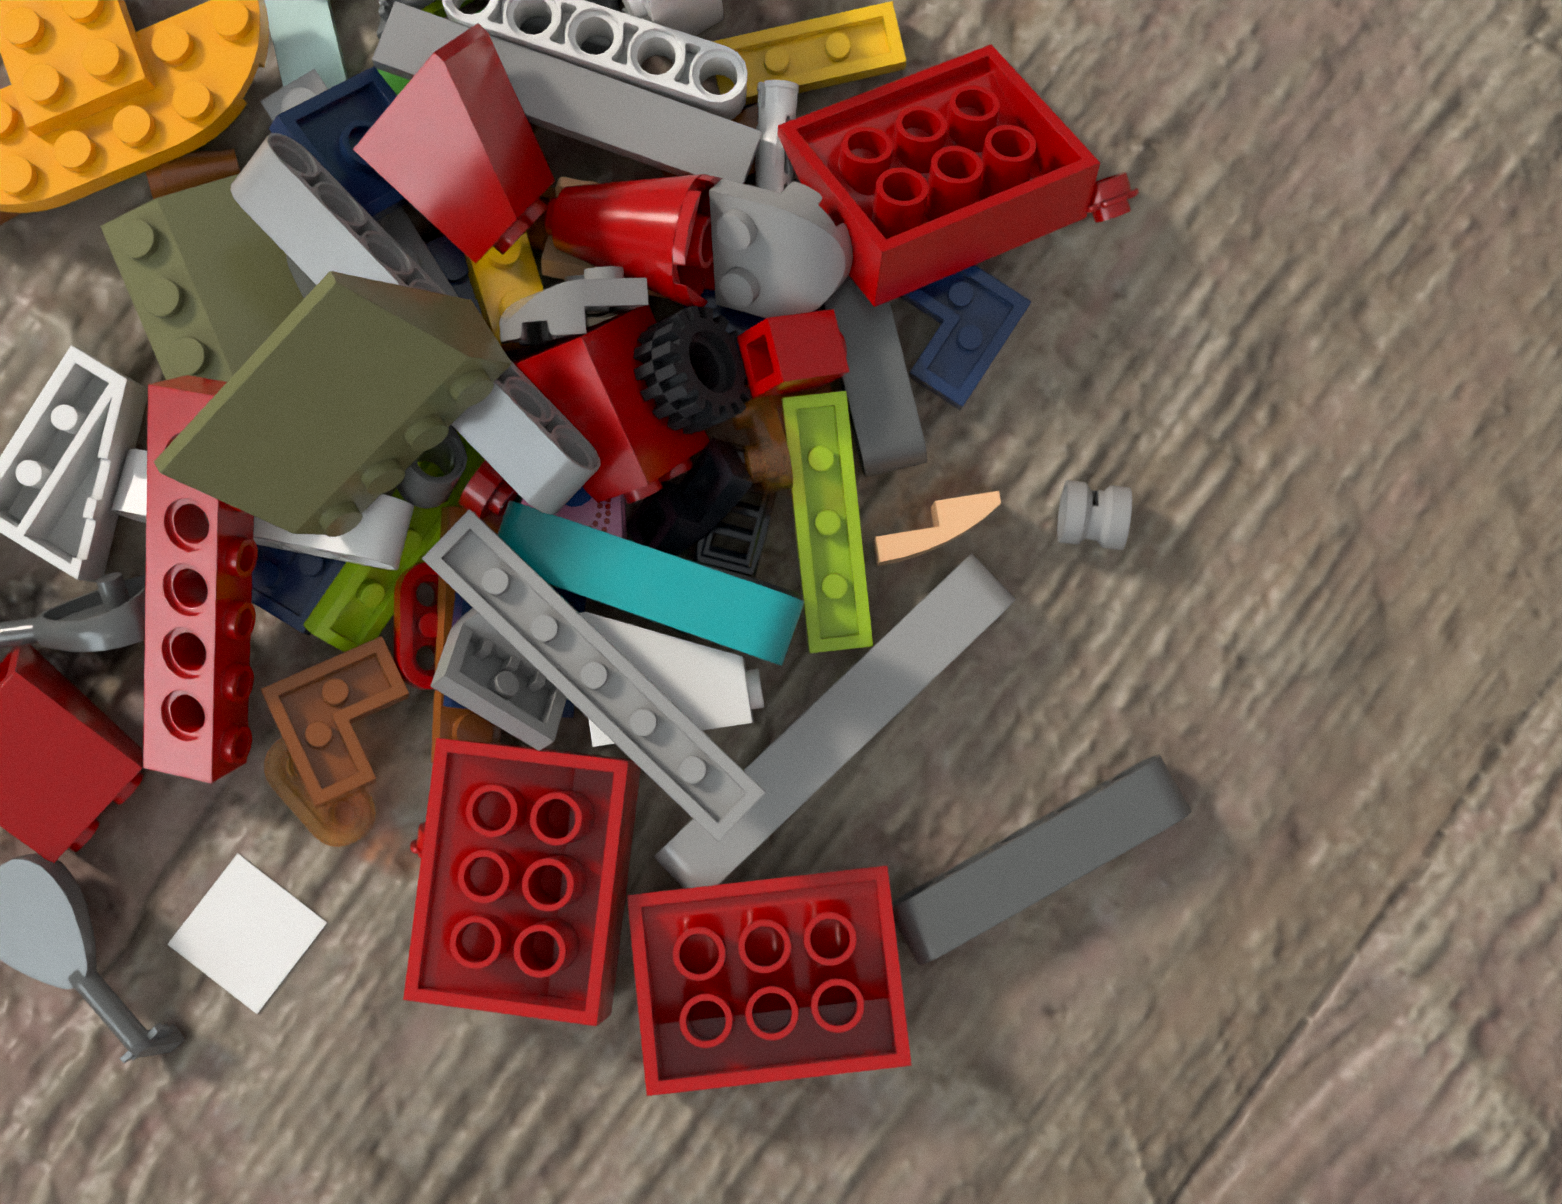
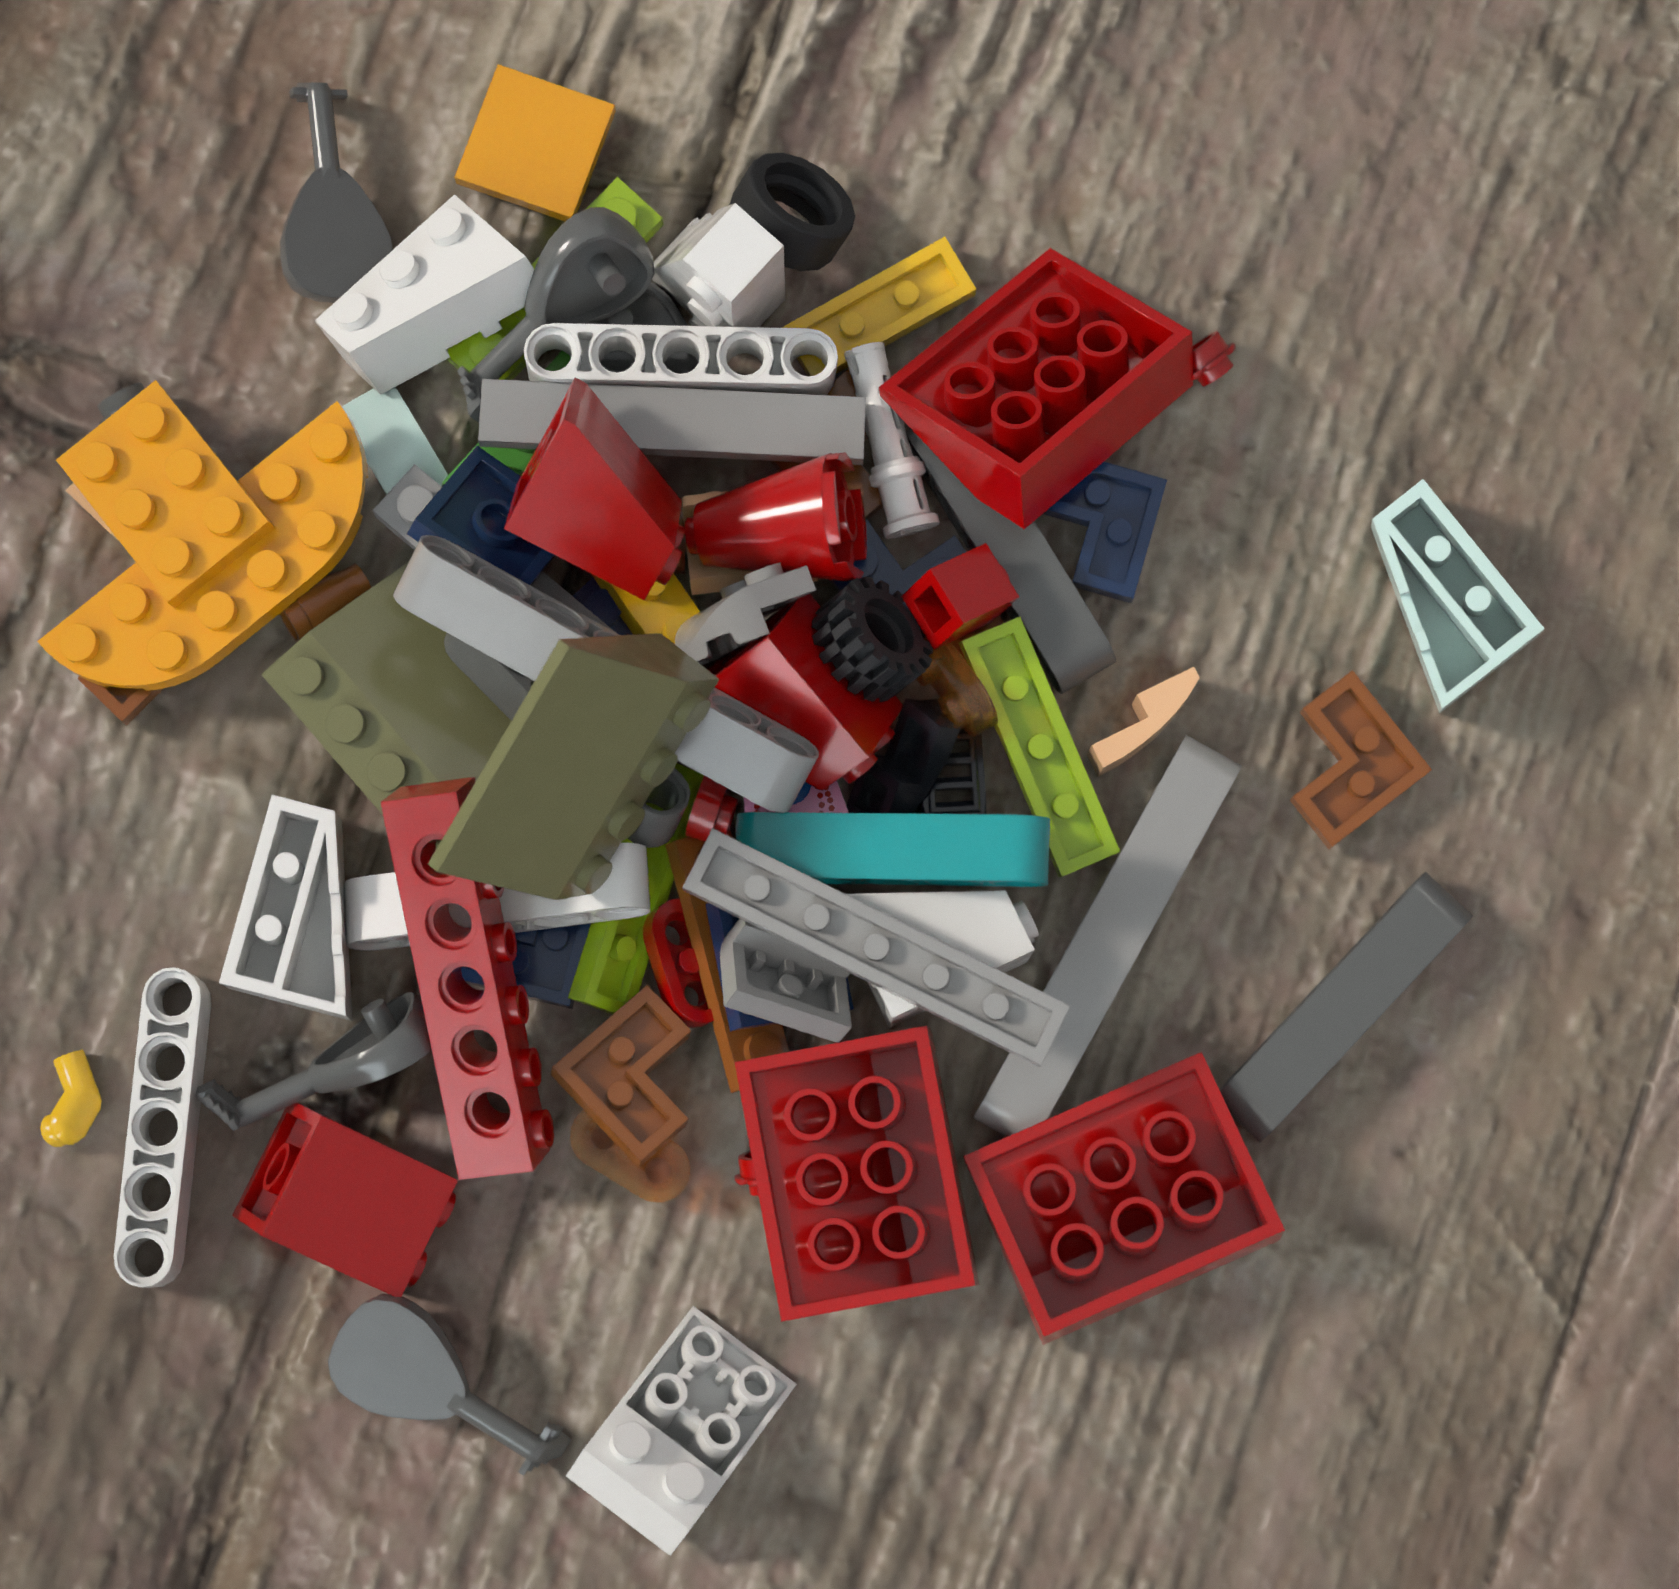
camera: 20 degrees left, 5 degrees down
white sticker [167,853,327,1014] -> none
light grey slope [709,179,853,318] -> none
light grey wheel [1057,480,1132,550] -> none
none -> white slope [566,1306,797,1556]
none -> dark orange plate [1290,670,1432,850]
none -> light aqua wedge [1371,479,1545,714]

